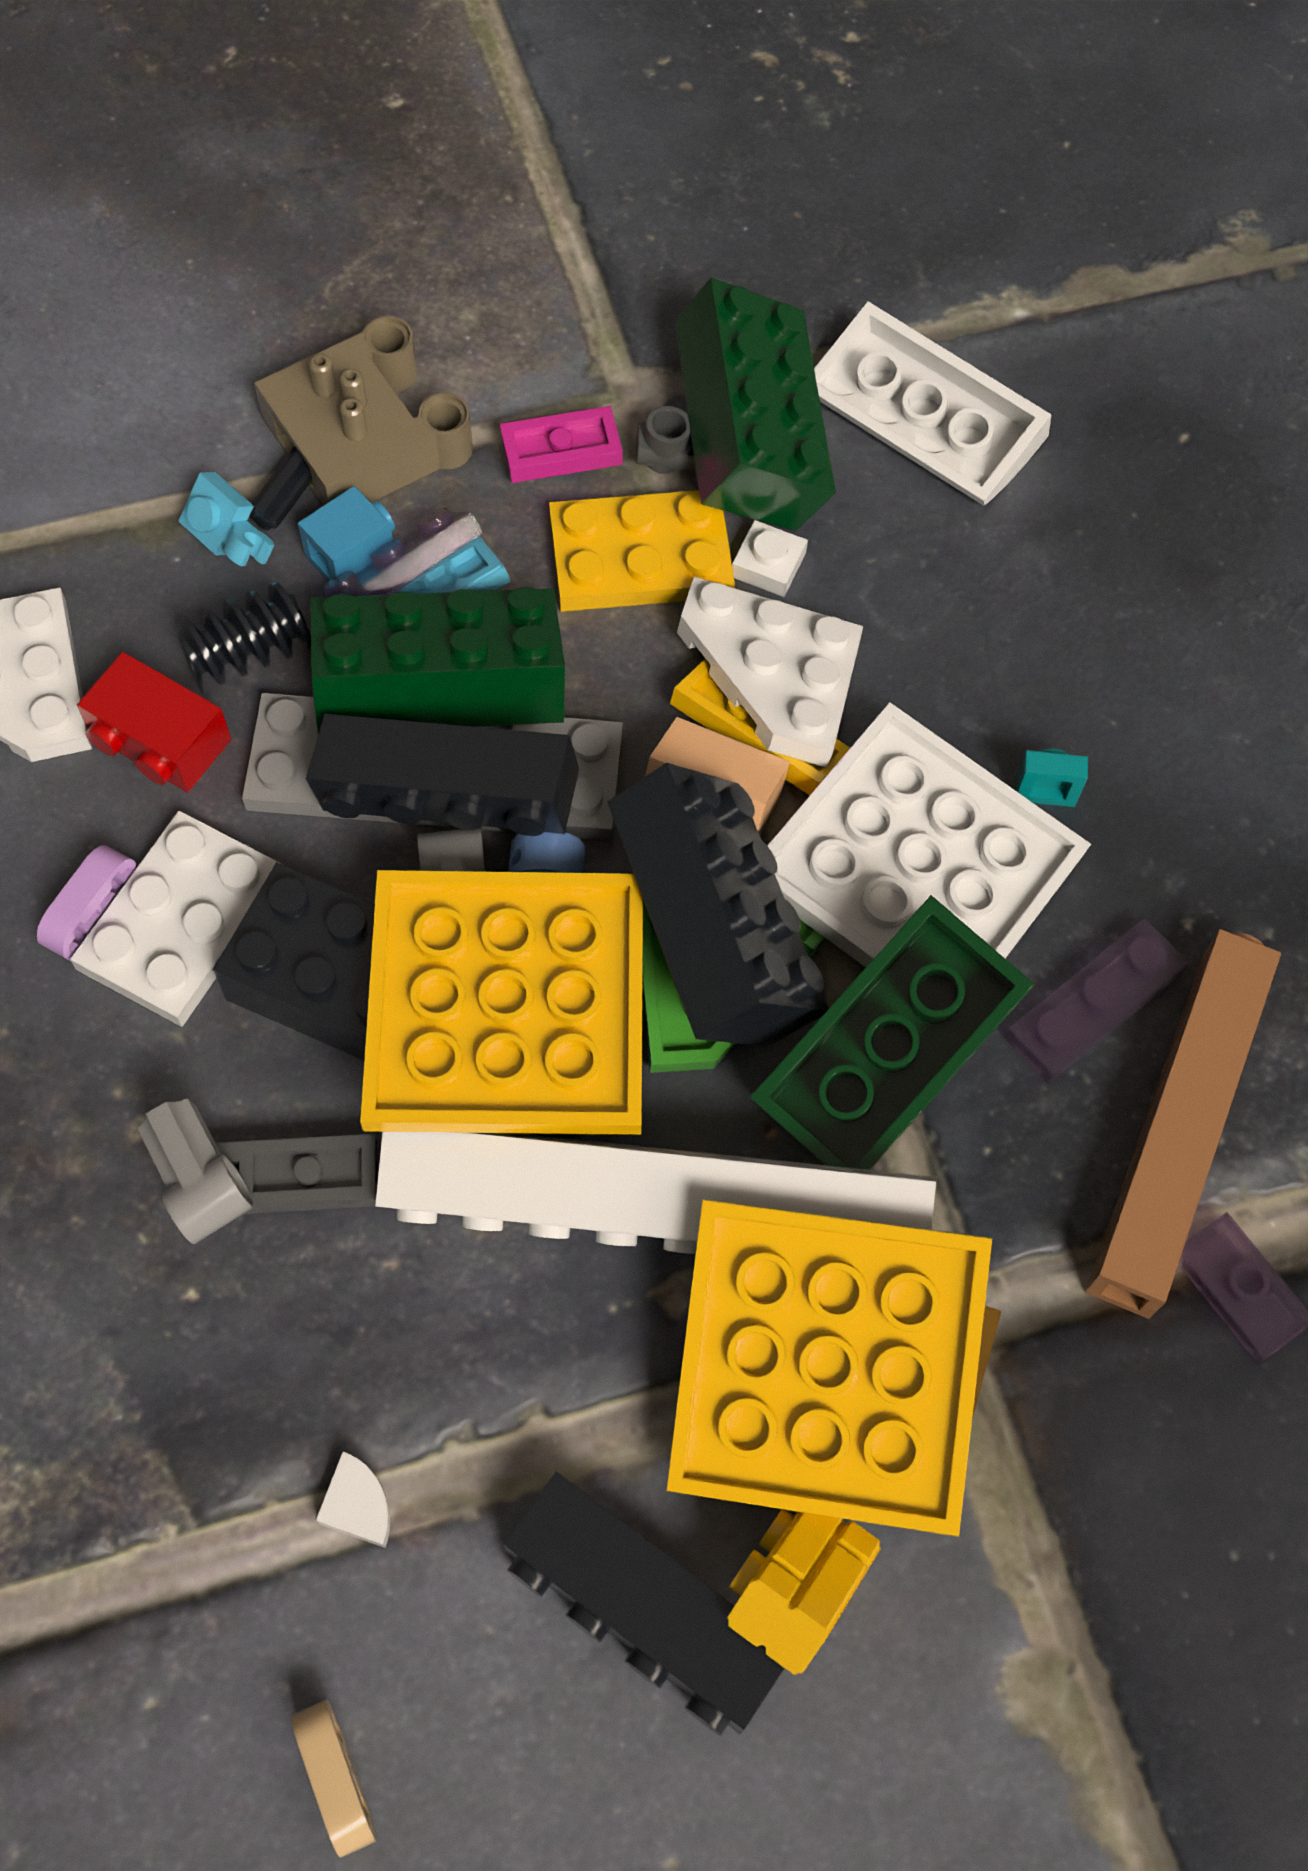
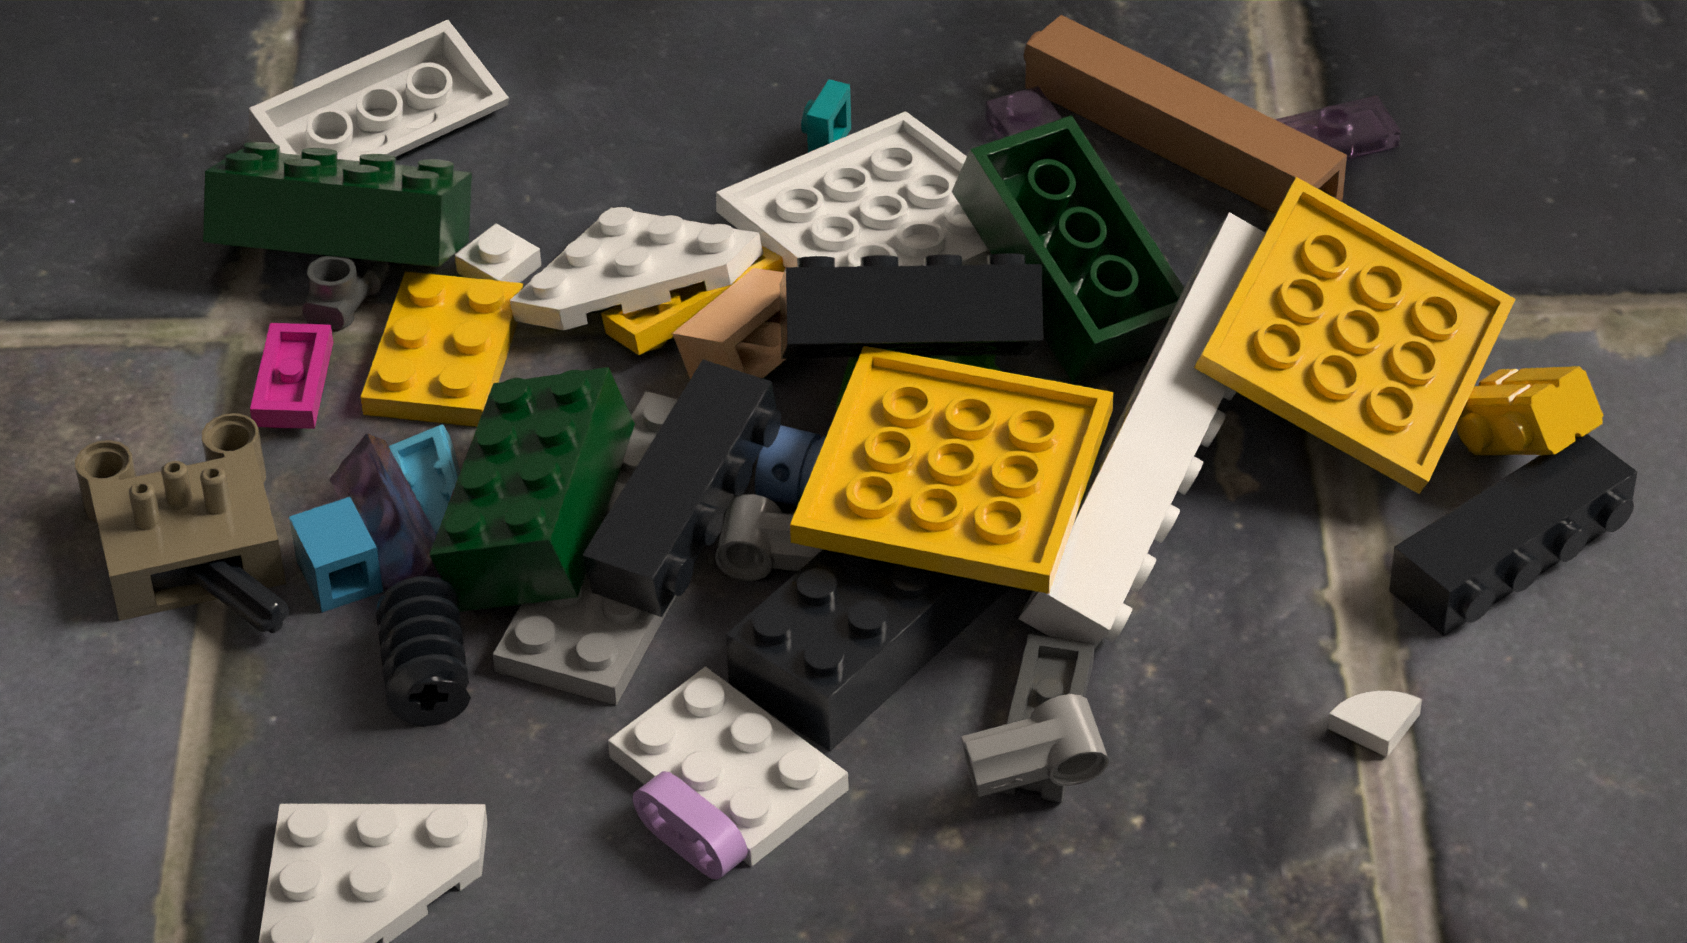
camera: 70 degrees left, 20 degrees down
red brick [77,652,232,793] -> none
medium azure plate [178,472,275,566] -> none
tan beam [291,1699,377,1858] -> none

